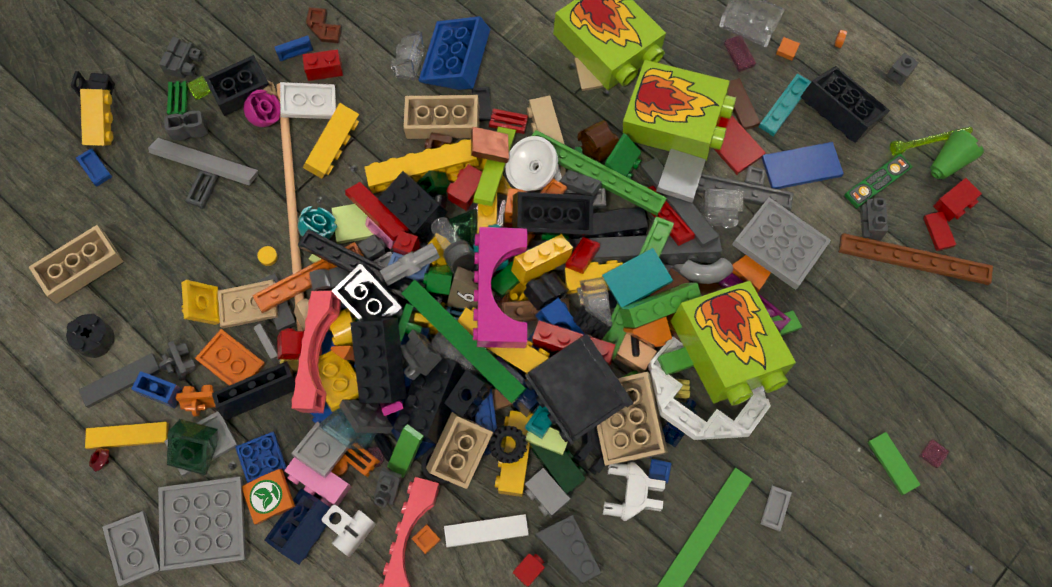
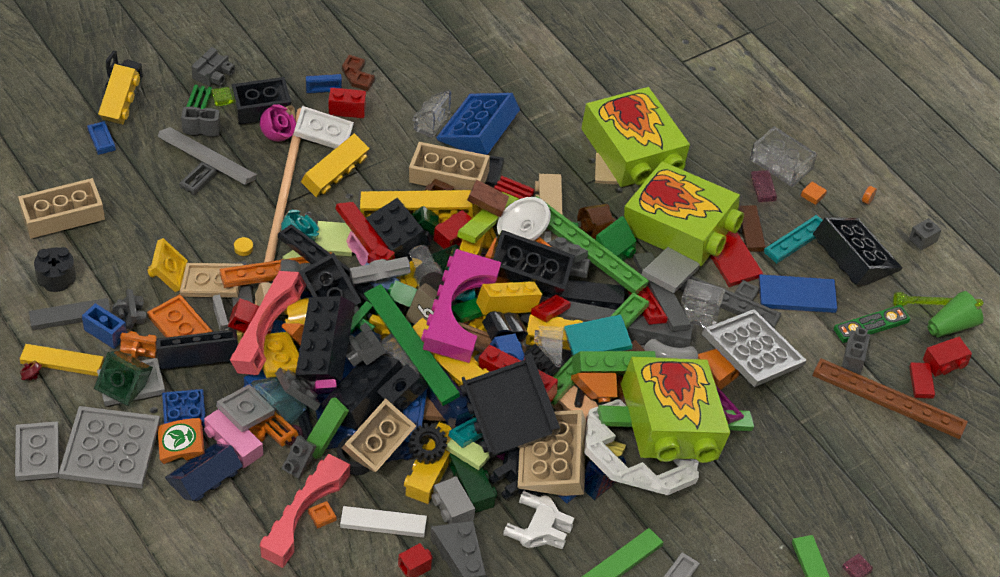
camera: 10 degrees right, 20 degrees down
white piece [322,505,376,557] -> none
dark grey brick [358,234,387,262] -> none
blue tile [648,459,671,484] -> none

